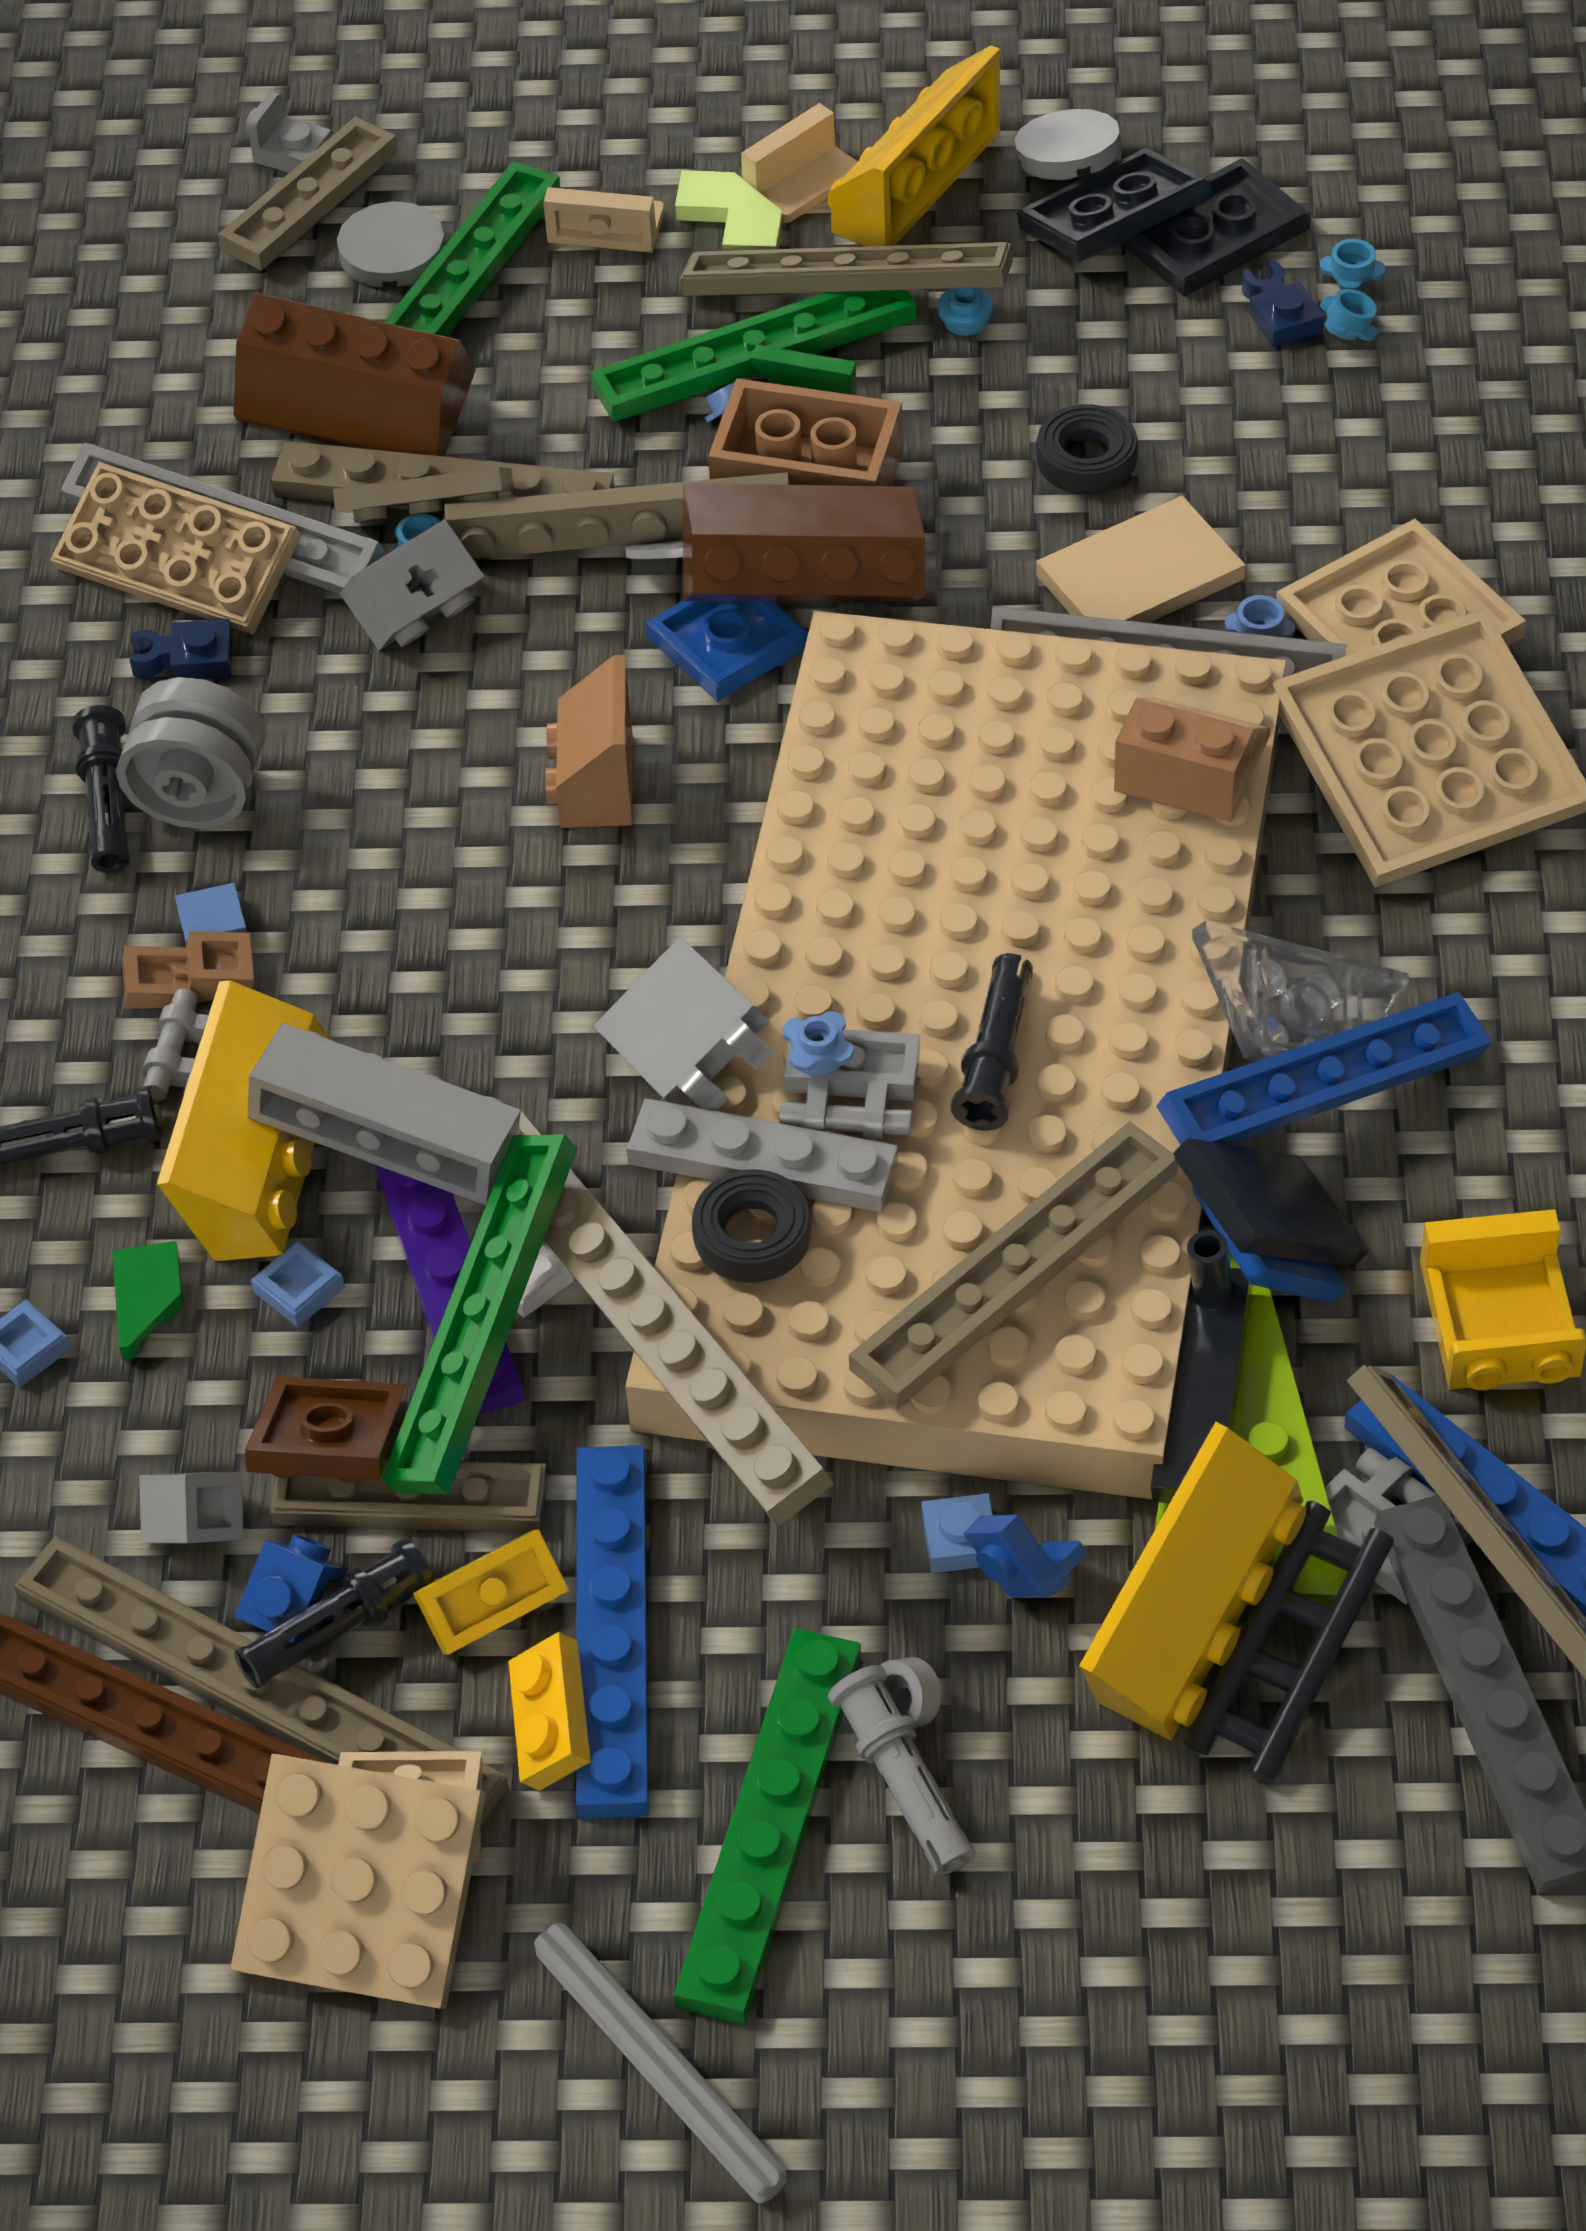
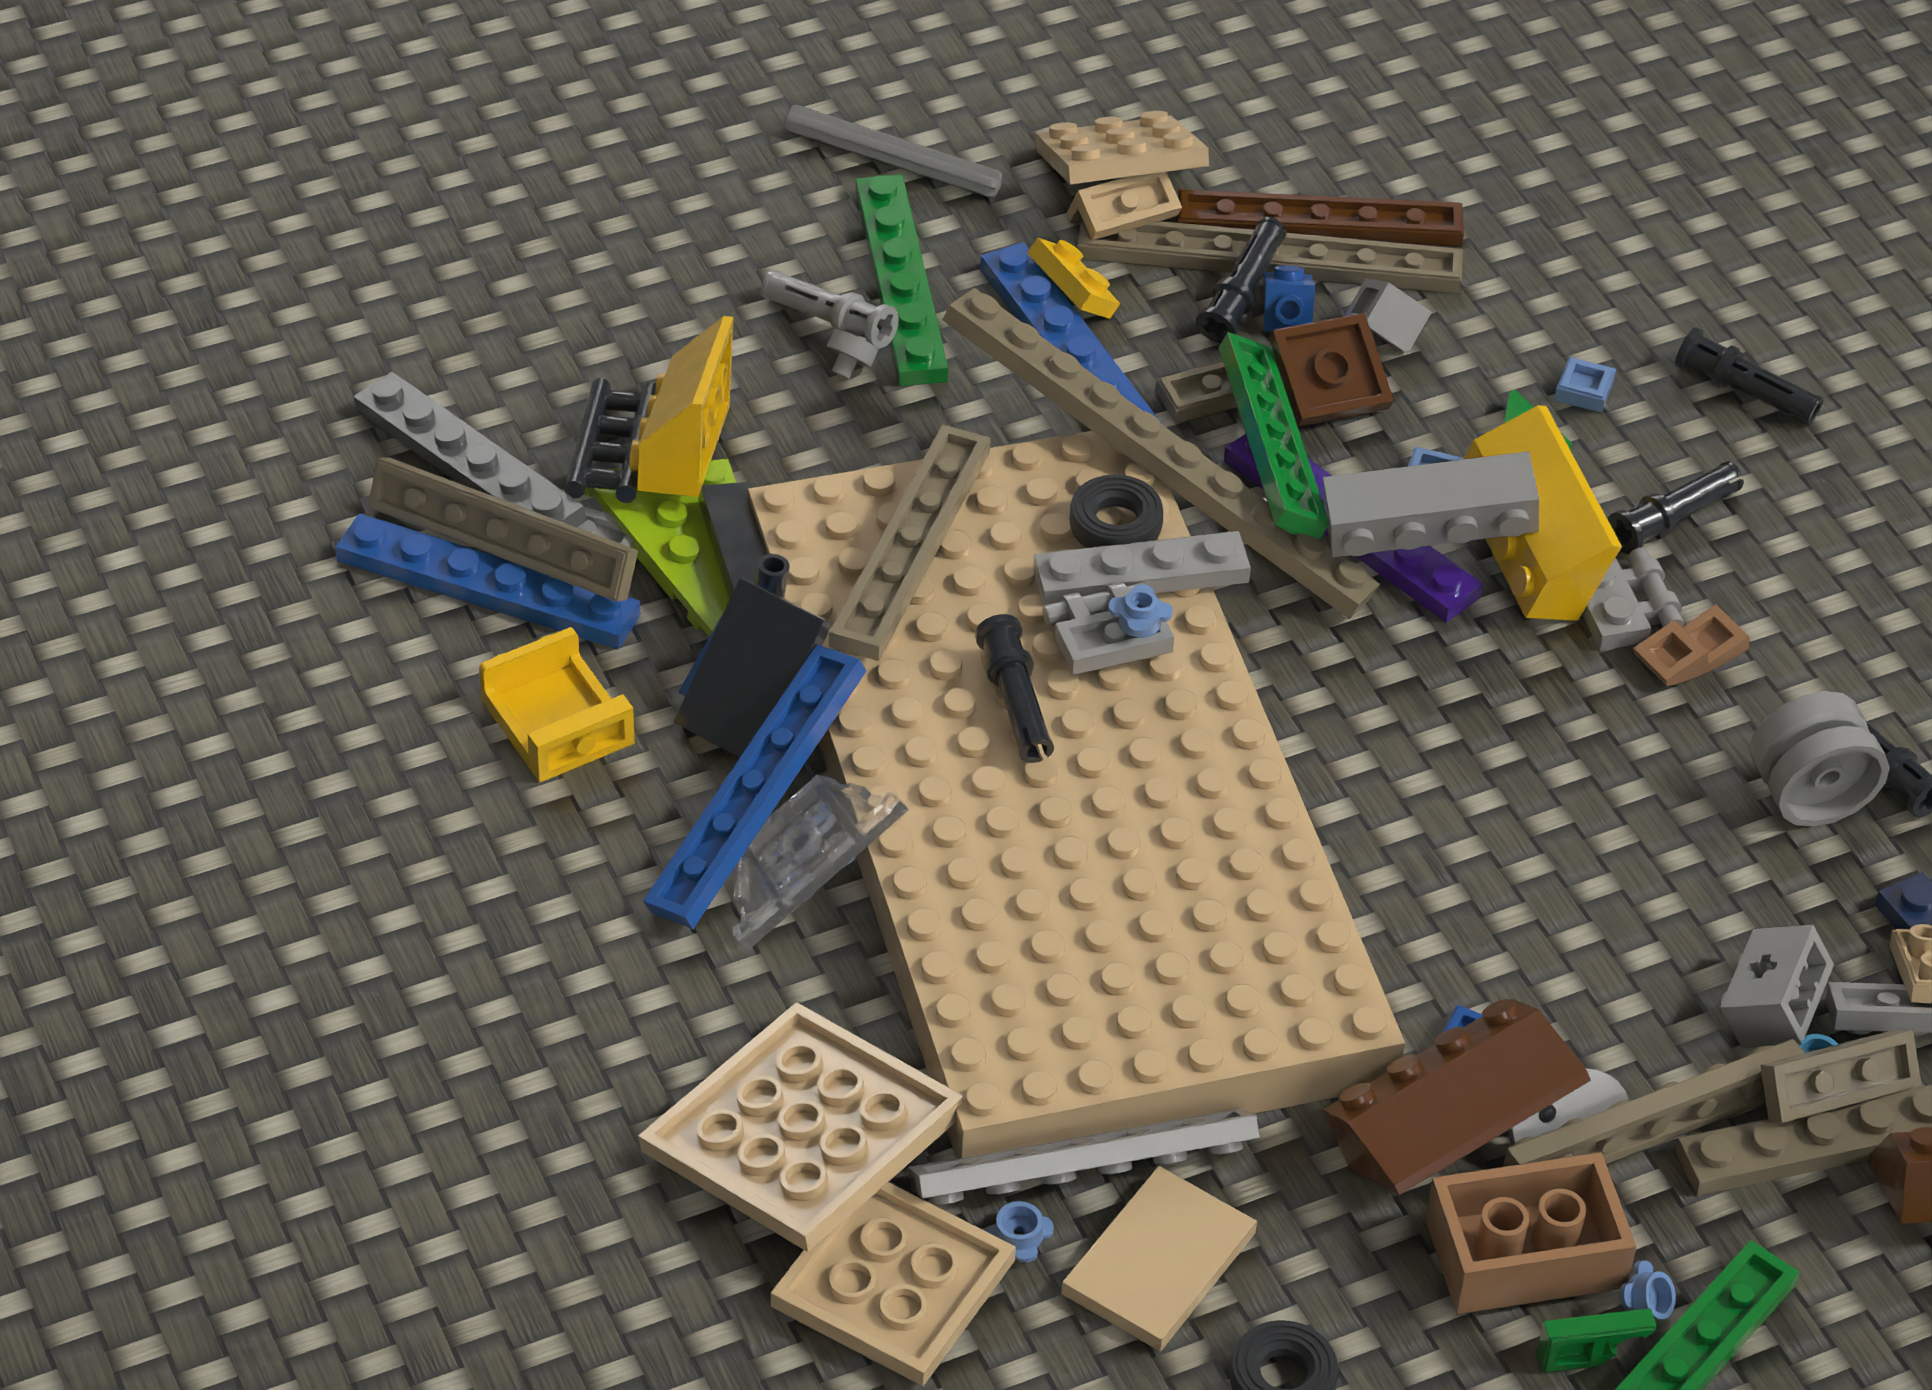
camera: 150 degrees right, 5 degrees down
medium blue tile [175,883,247,944] -> none
yellow plate [413,1529,569,1655] -> none
medium nougat slope [545,655,633,828] -> none
light grey tile [593,937,774,1111] -> none
medium blue plate [921,1493,992,1573] -> none
blue bracket [963,1515,1088,1598] -> none
medium nougat slope [1114,697,1270,822] -> none

